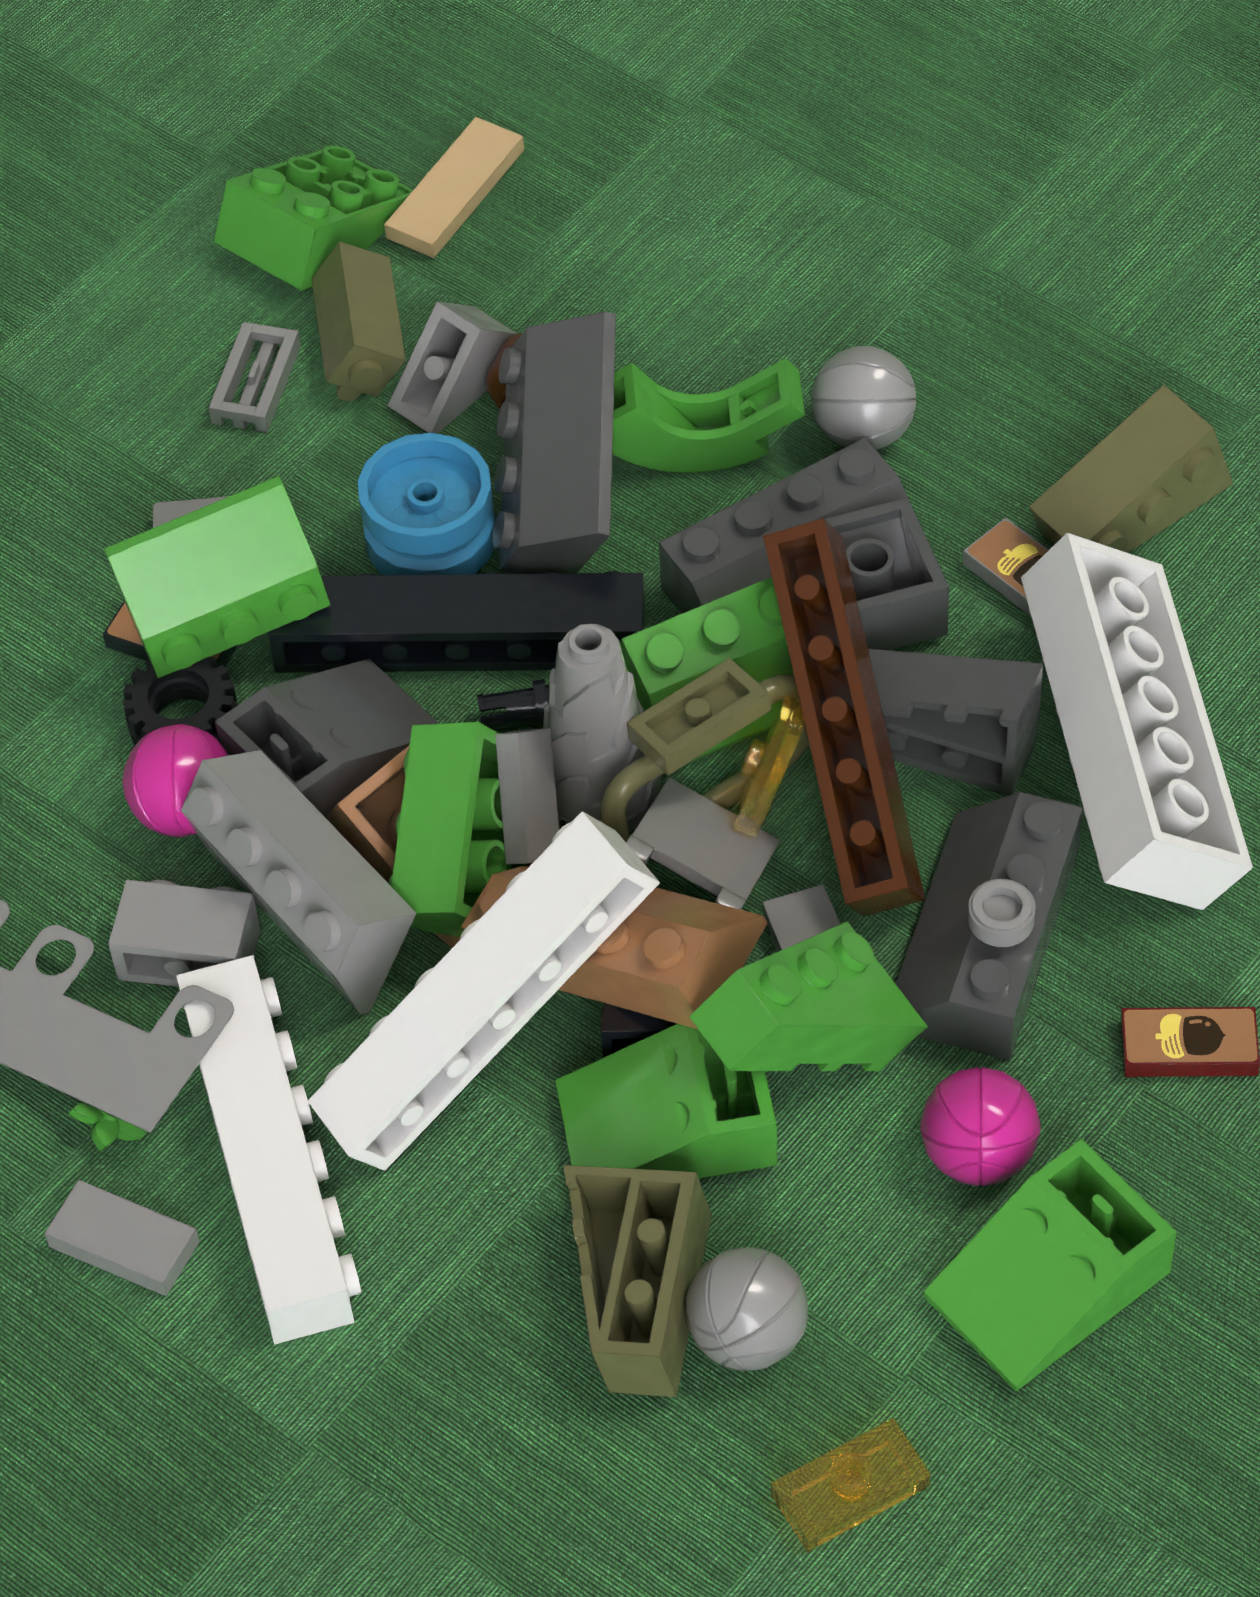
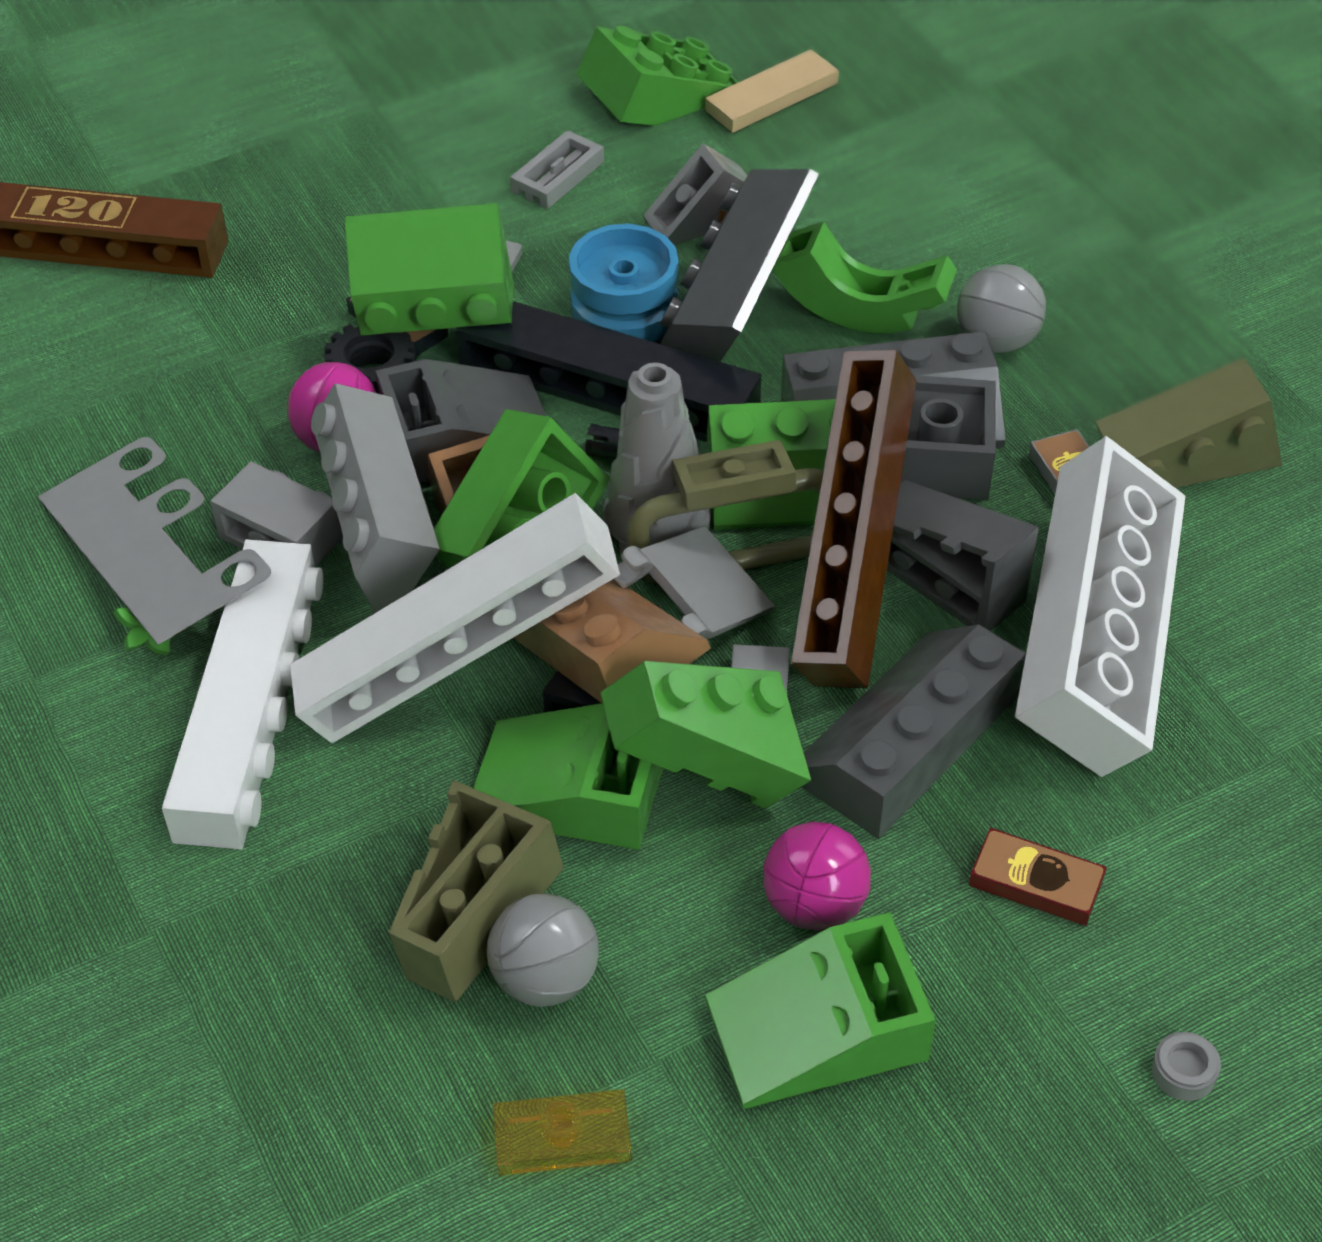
camera: 20 degrees right, 5 degrees down
light grey tile [44,1180,200,1297] -> none
olive brick [312,241,406,401] -> none
light grey tile [495,728,559,864] -> none
clear yellow plate [733,694,805,838] -> none
light grey tile [968,879,1036,947] -> none

